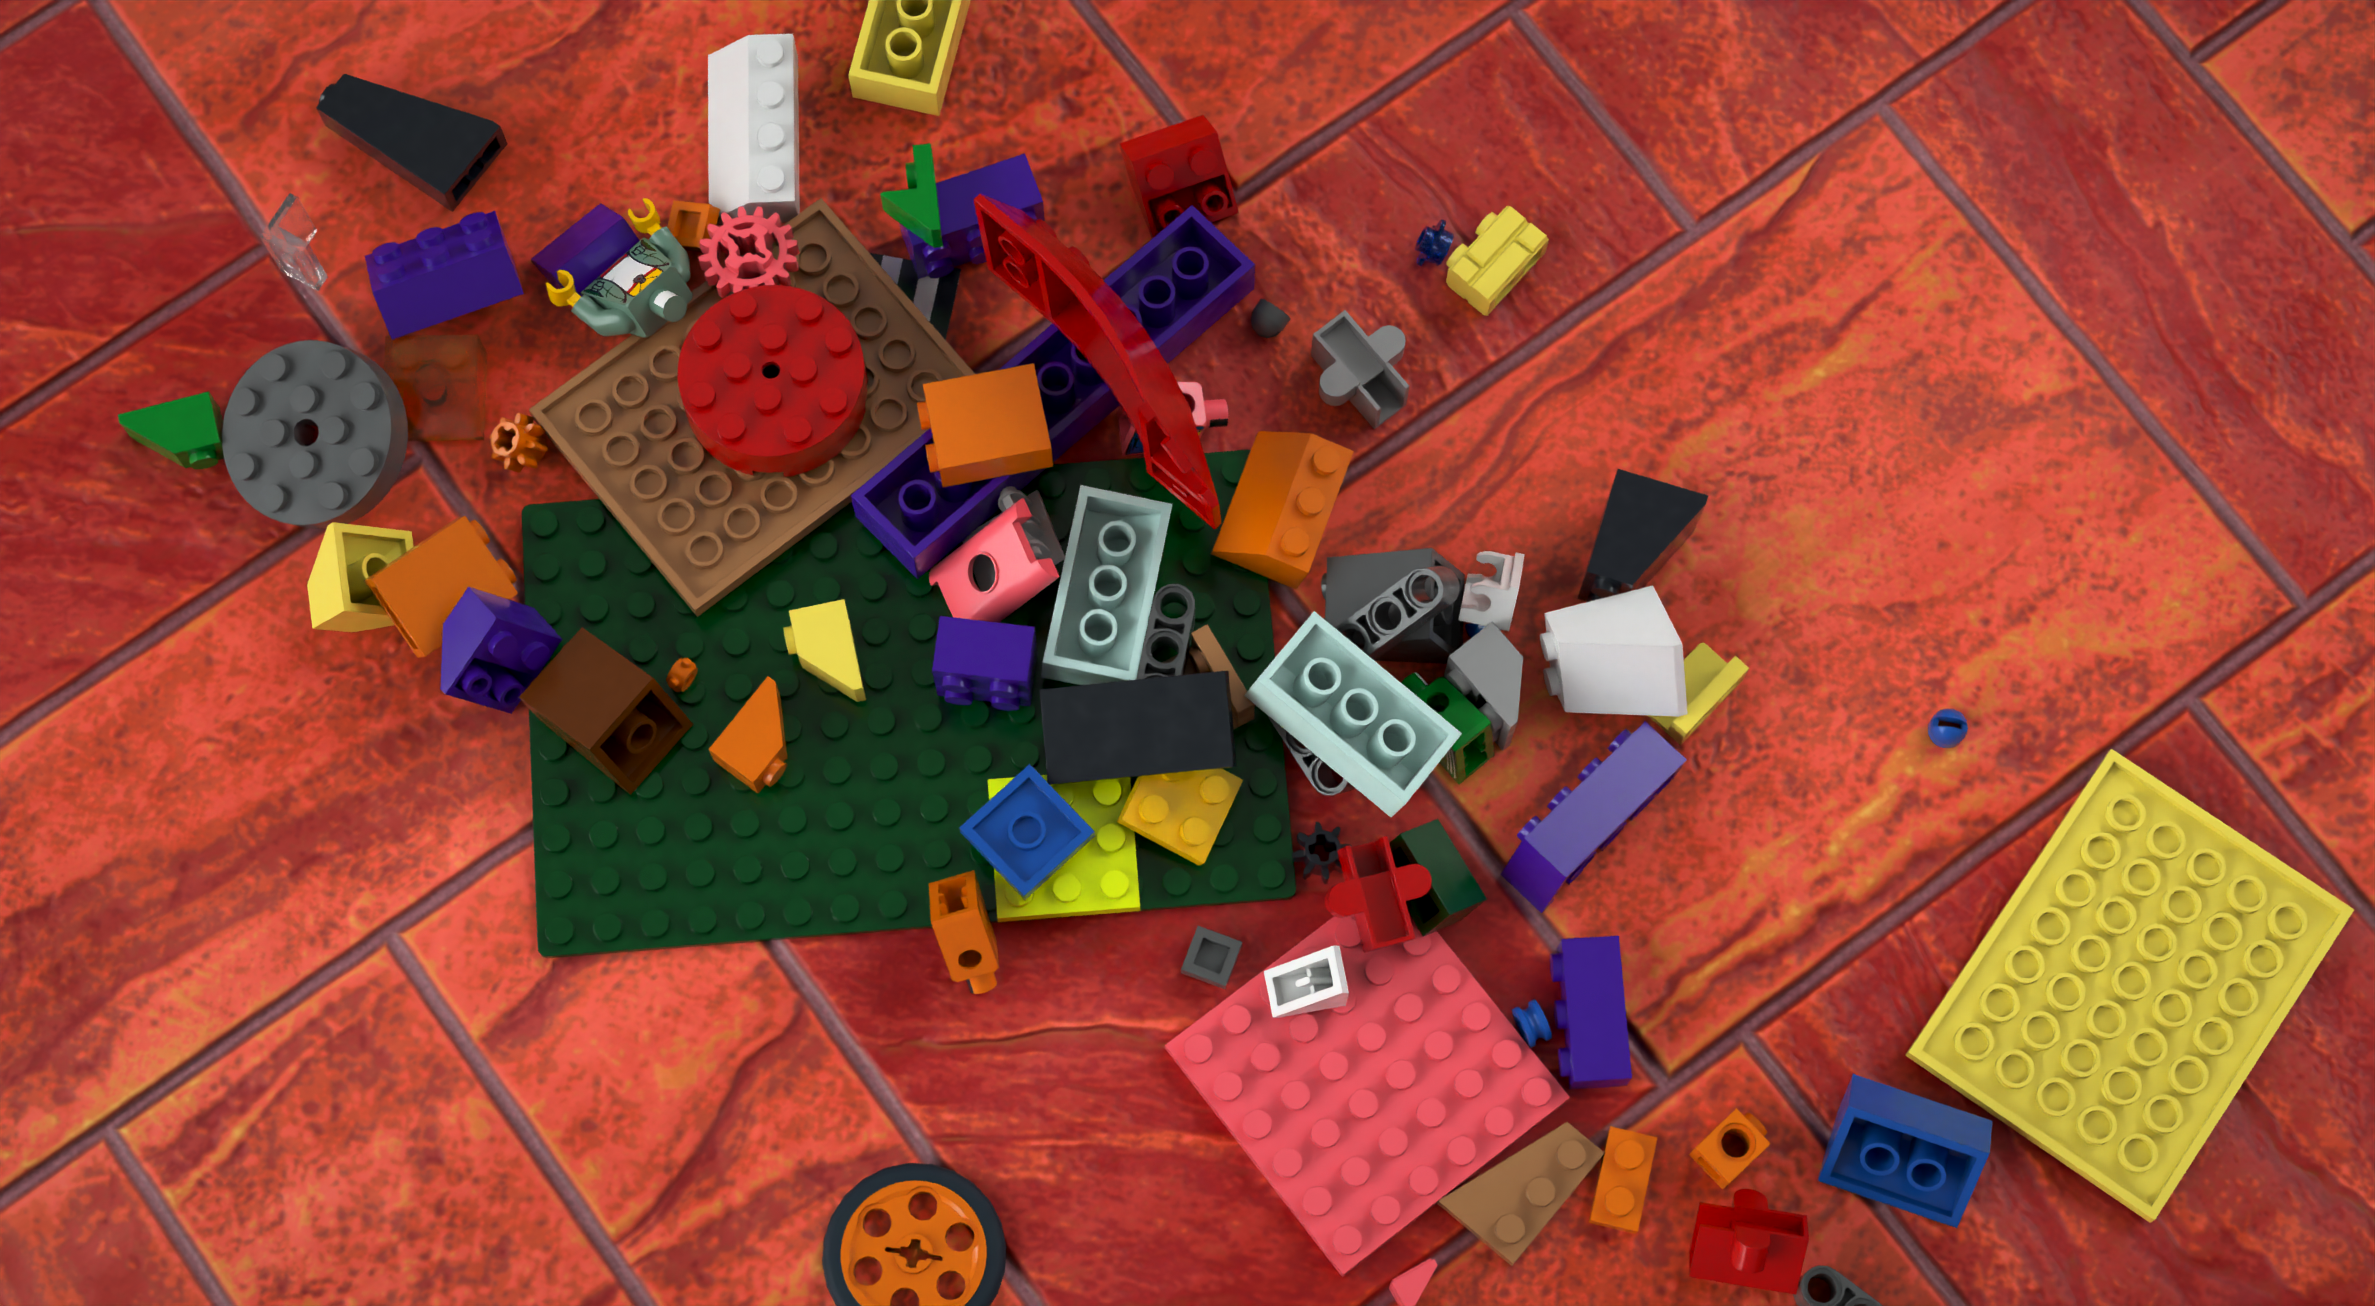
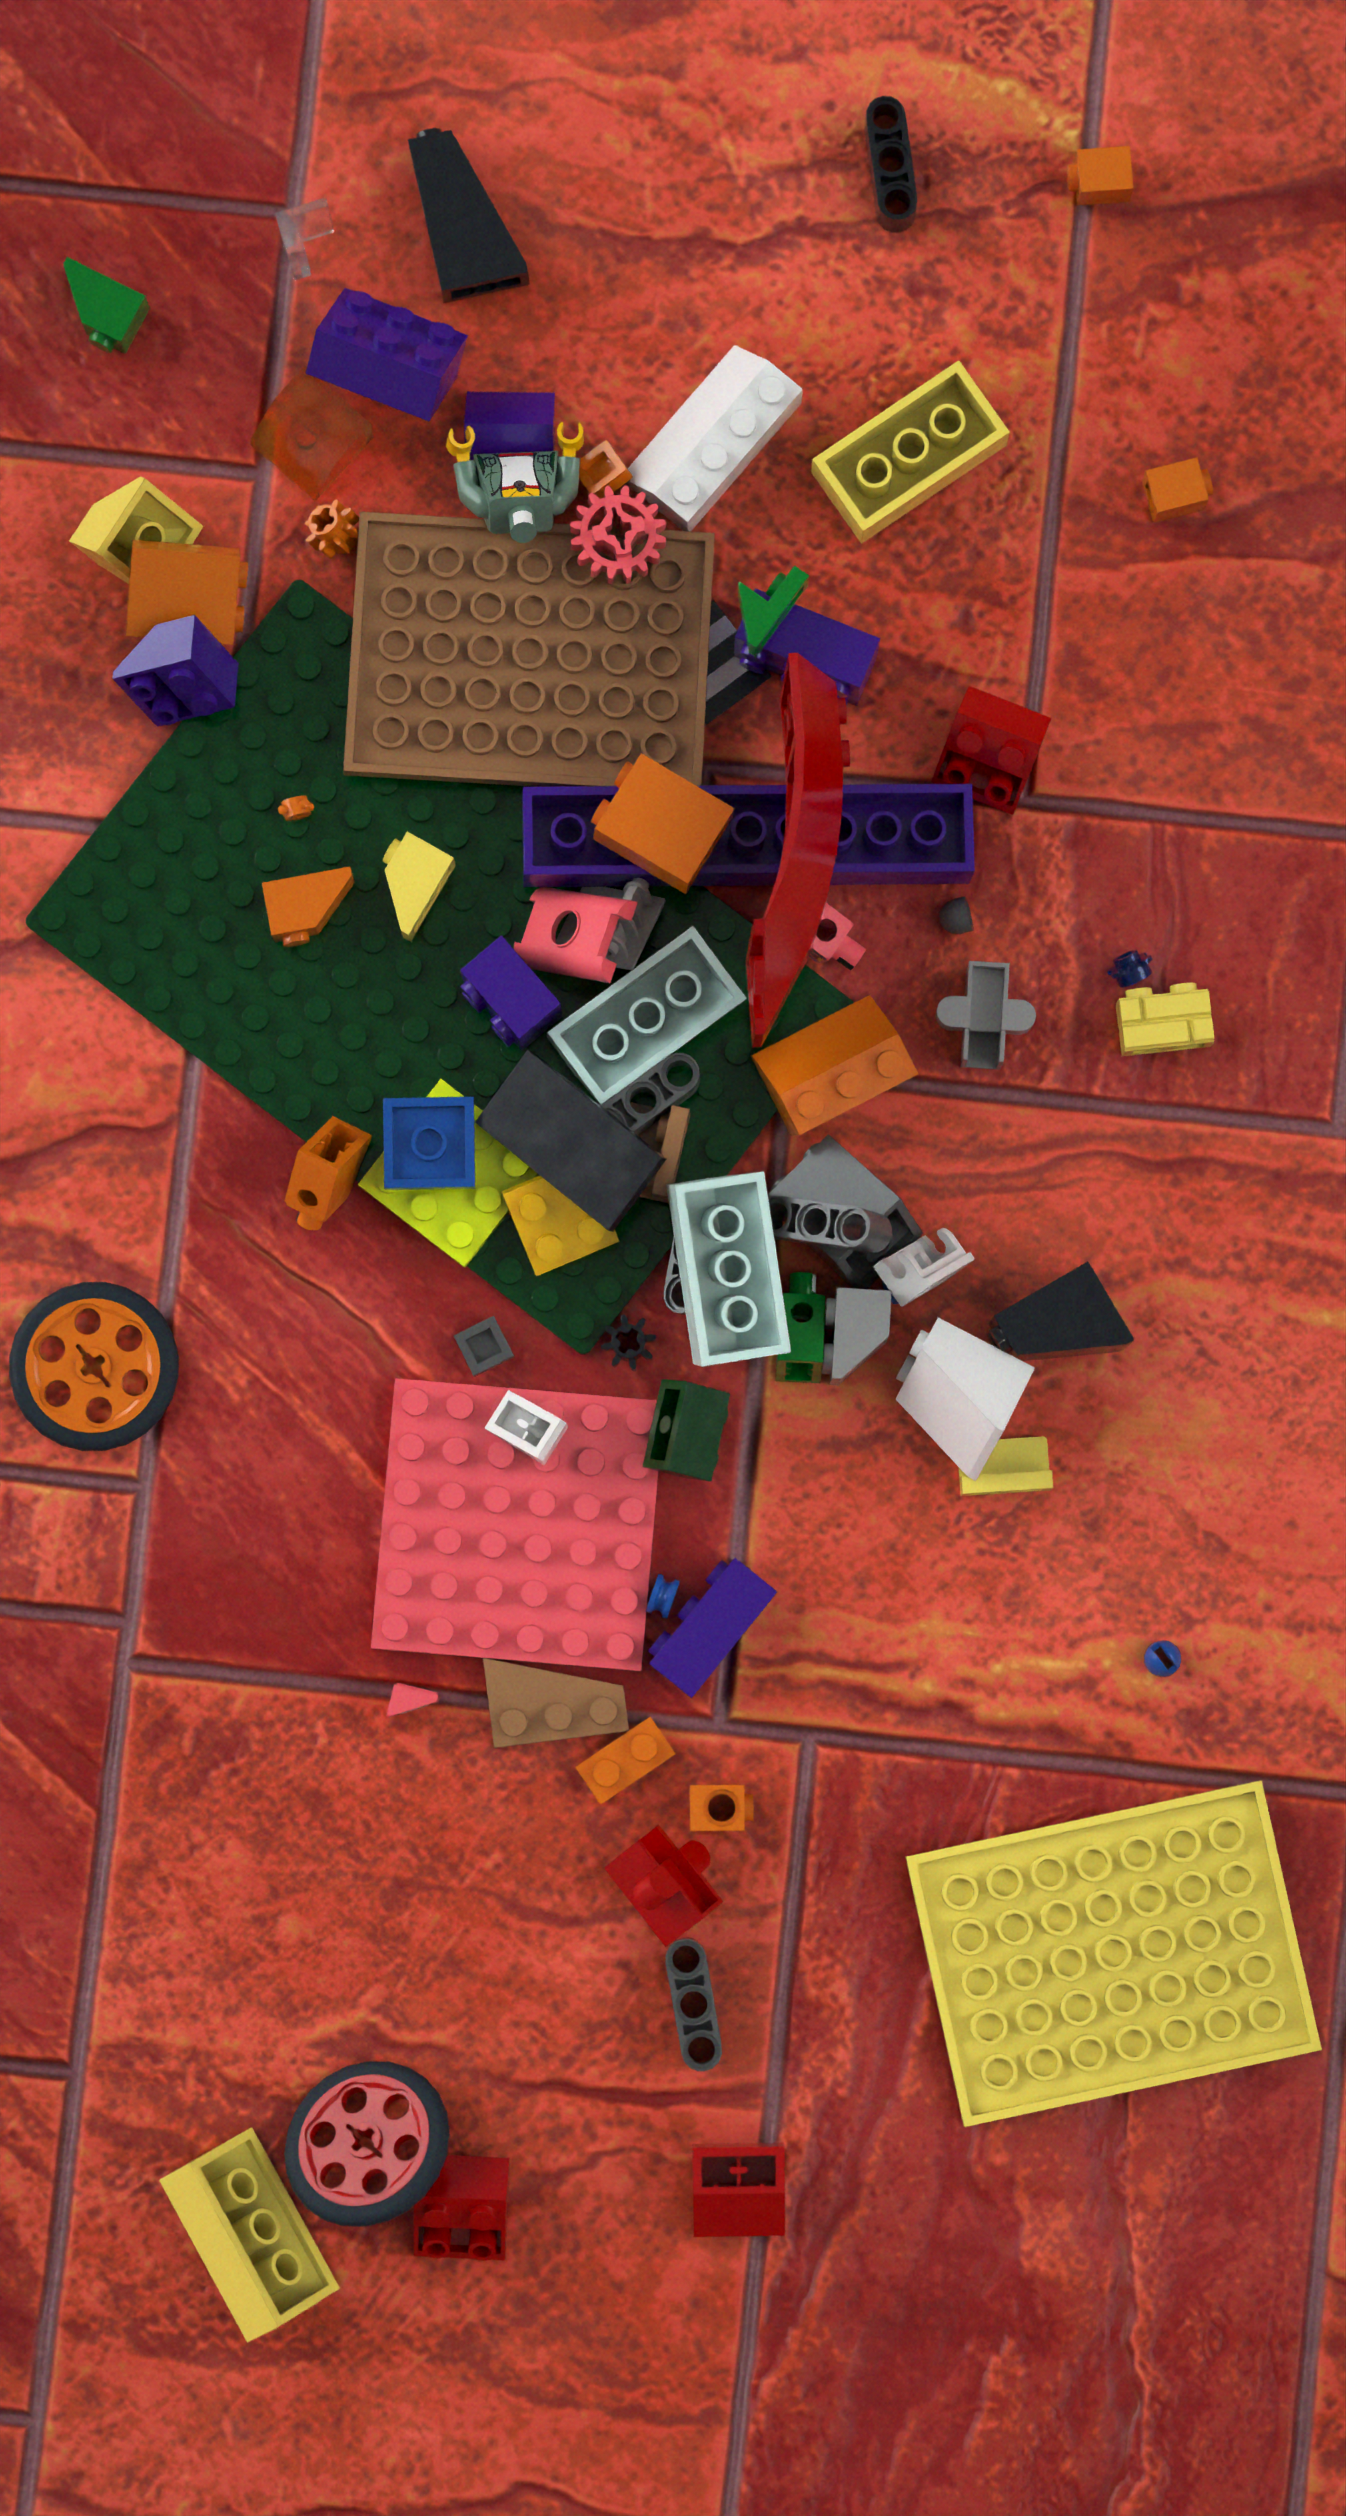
camera: 45 degrees right, 10 degrees up
dark grey piece [222,340,408,529] -> none
reddish brown slope [519,627,693,795] -> none
red piece [677,285,868,477] -> none
red piece [1325,836,1432,953] -> none
dark purple wedge [1500,721,1687,913] -> none
blue slope [1818,1074,1992,1228] -> none

